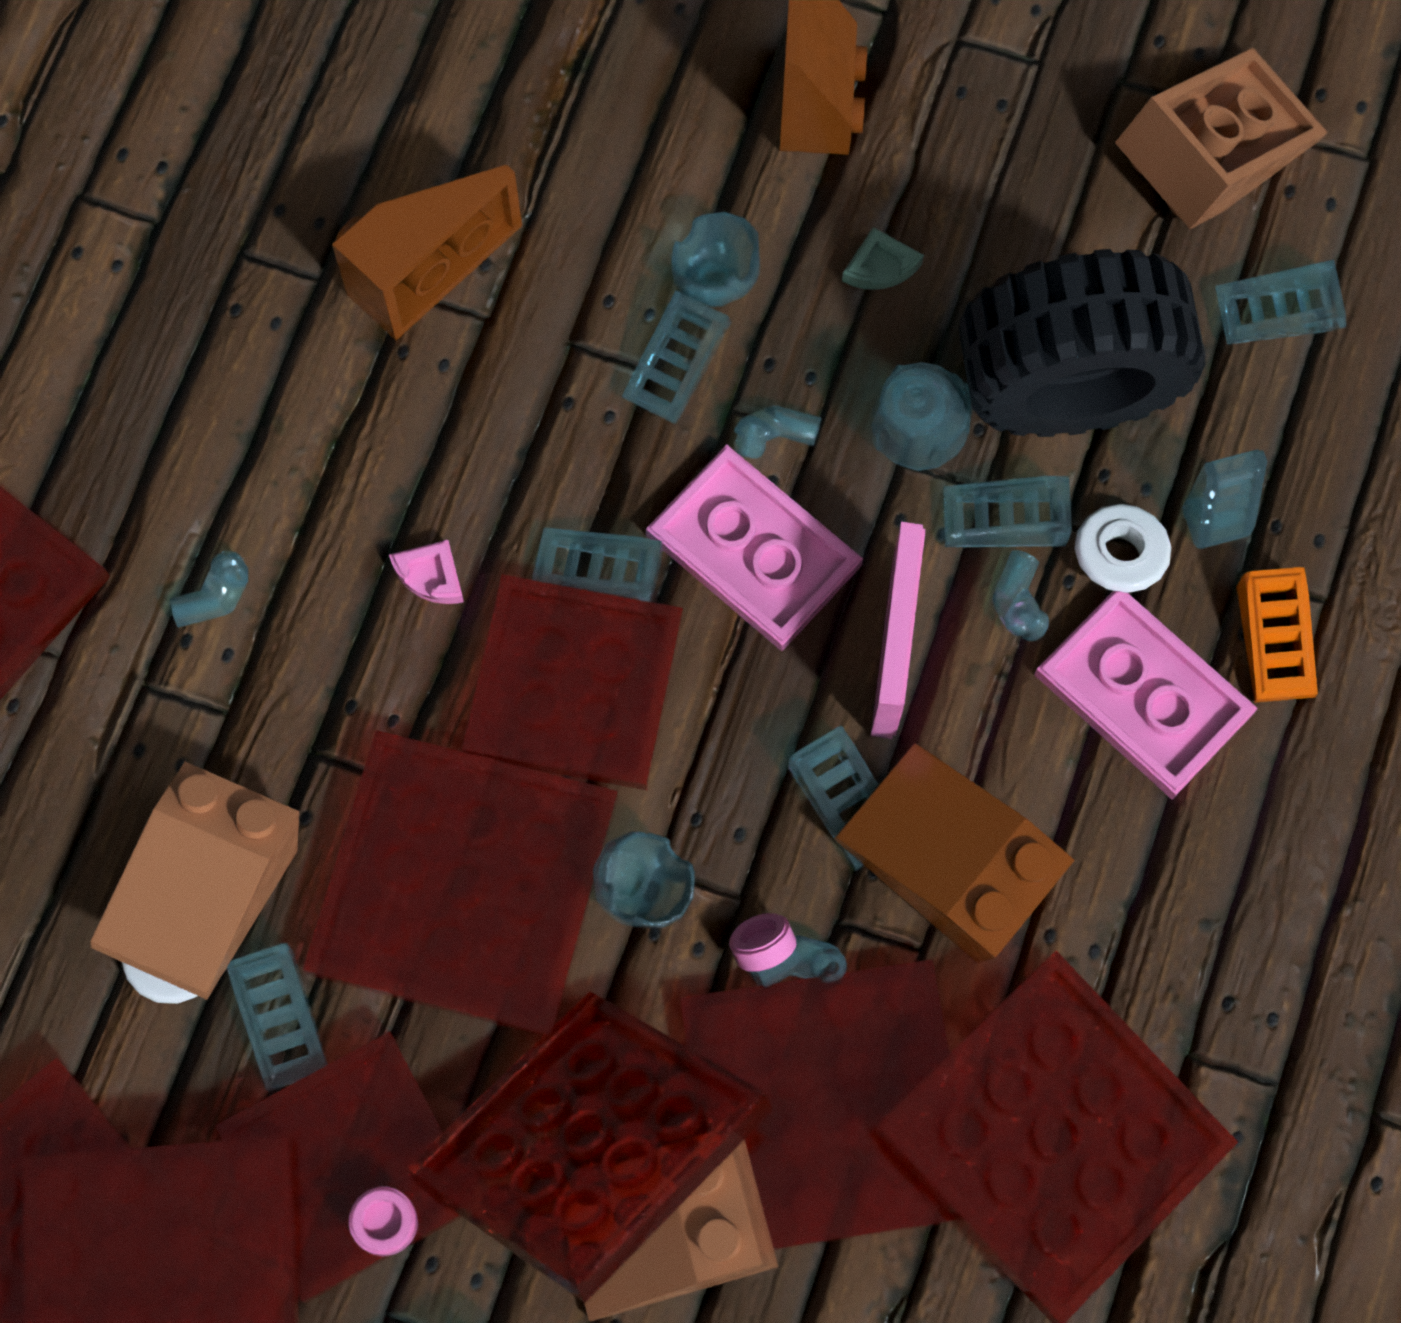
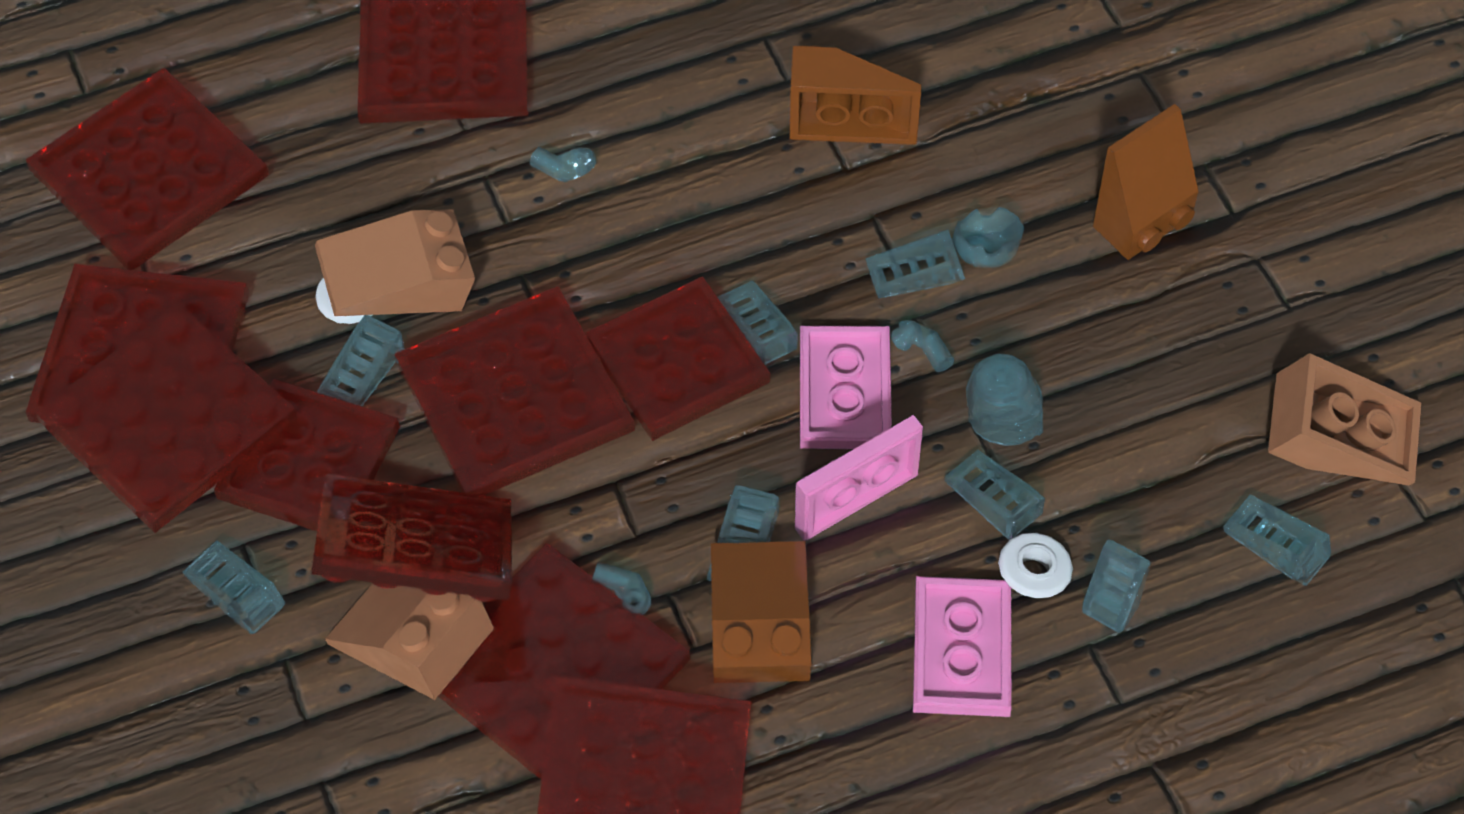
camera: 50 degrees right, 15 degrees down
bright pink tile [349,1187,418,1256] -> none
bright pink tile [389,540,464,604] -> none
clear light blue hair [593,831,695,929] -> none
bright pink tile [729,913,797,972] -> none
sand green tile [842,227,924,290] -> none
black tyre [958,249,1206,437] -> none
clear light blue arm [992,550,1049,641] -> none
orange slope [1236,567,1318,703] -> none

